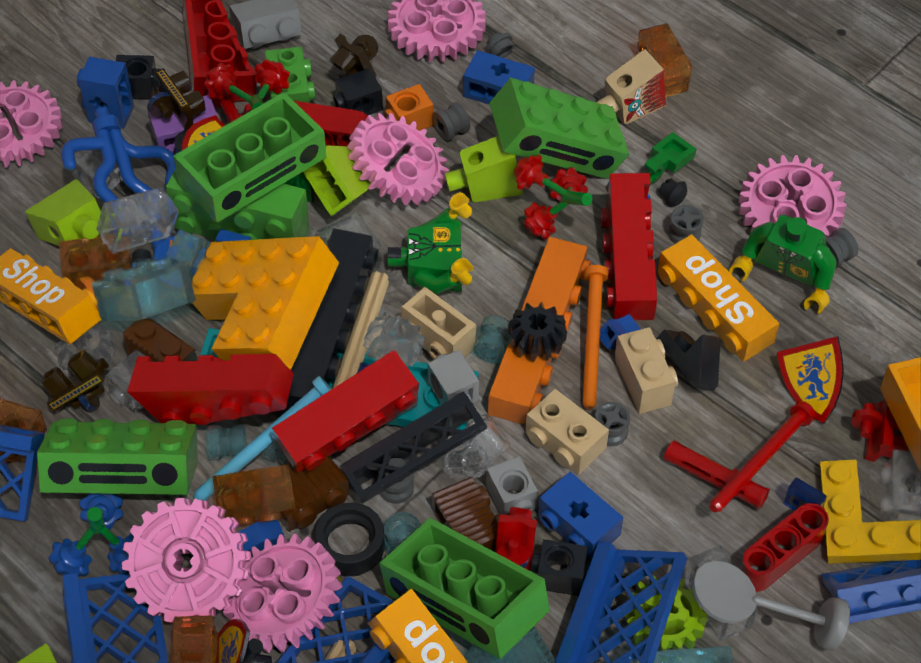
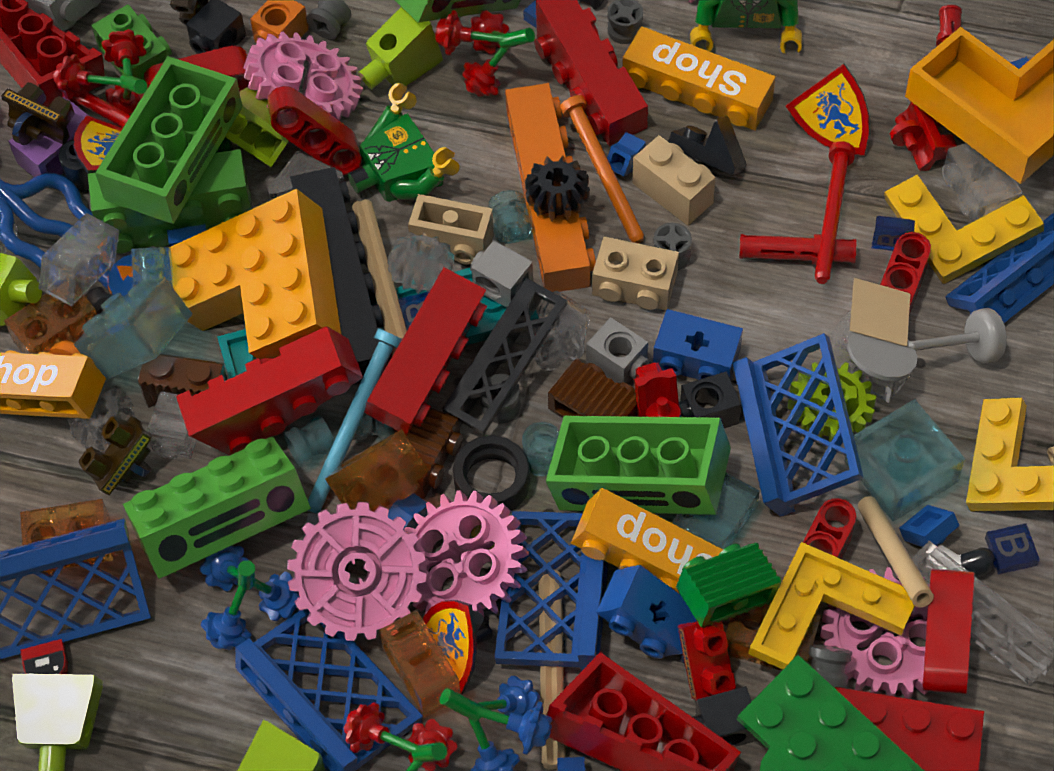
camera: 25 degrees left, 5 degrees up
none -> red beam [267,86,361,175]
none -> tan sticker [850,278,910,347]

